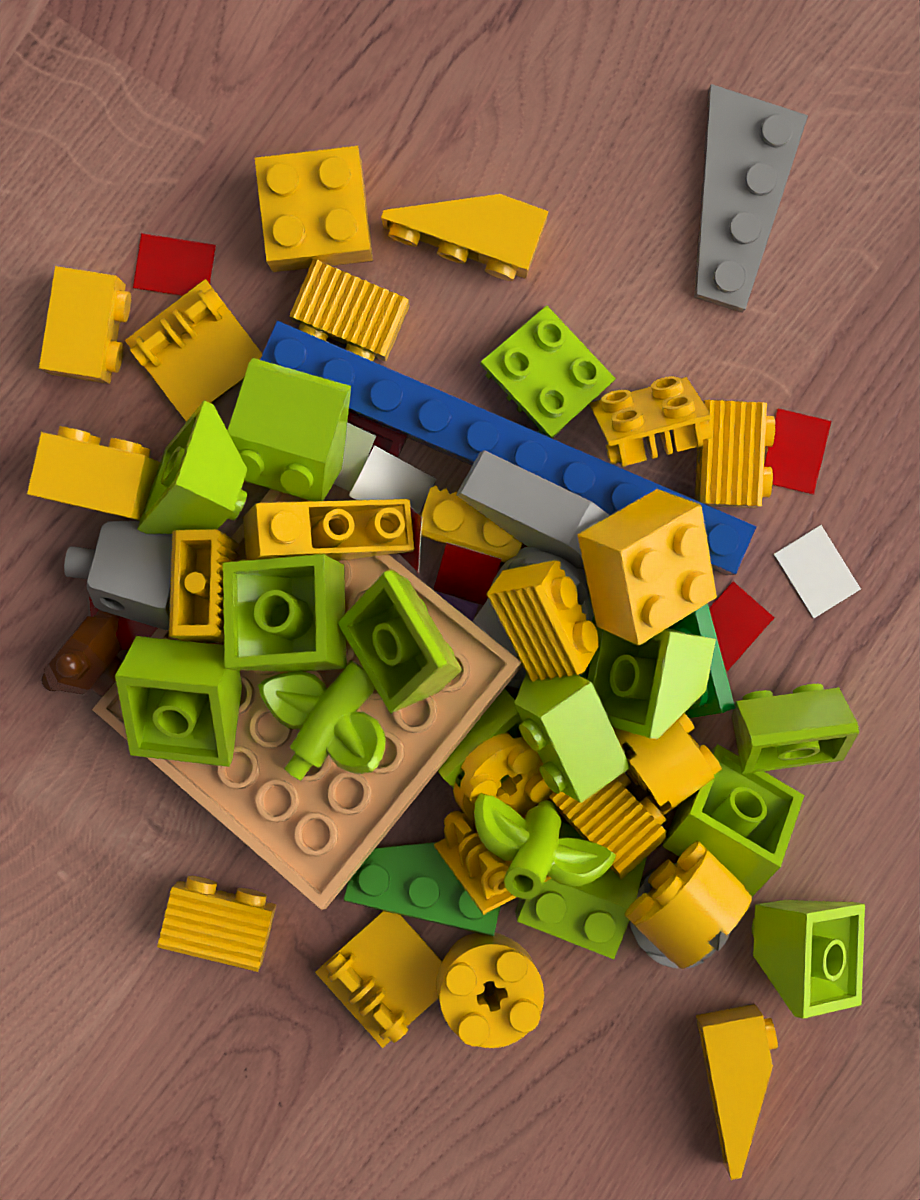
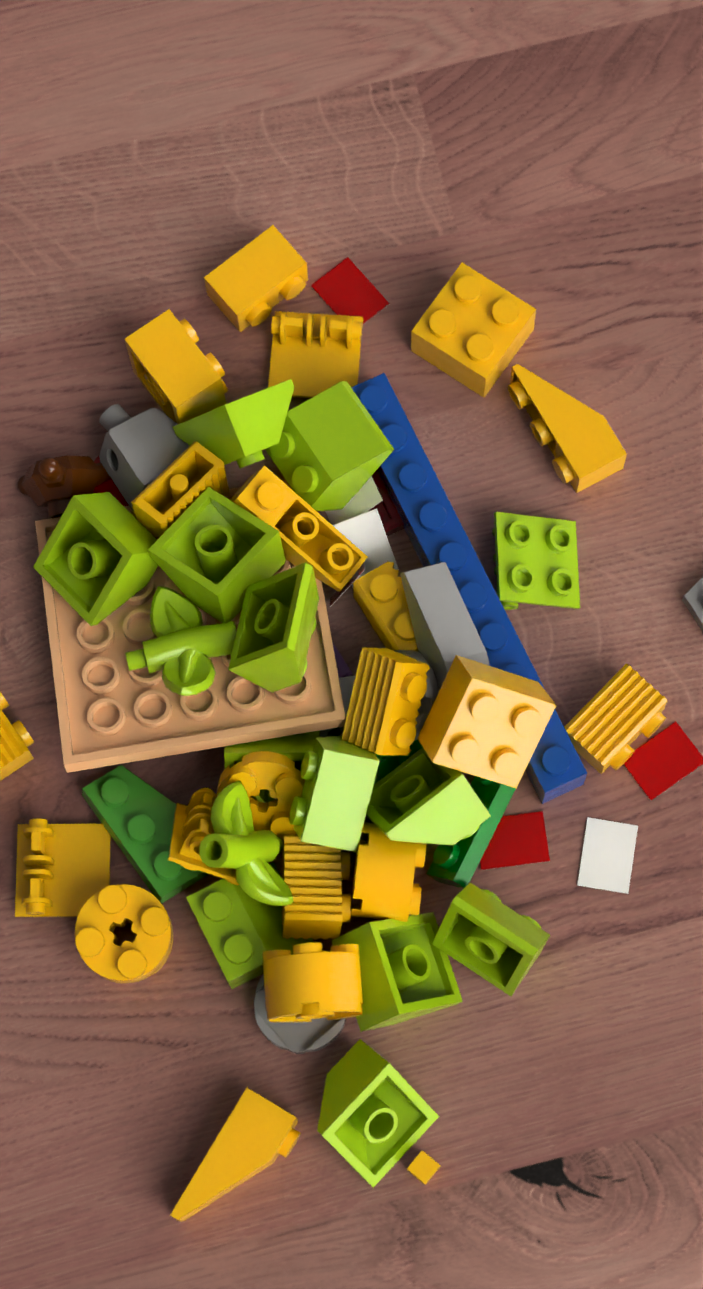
camera: 45 degrees right, 15 degrees down
yellow brick [289,259,410,362] -> none
red sticker [433,542,502,605] -> none
yellow hinge [589,376,712,467] -> none
none -> yellow piece [407,1150,441,1186]

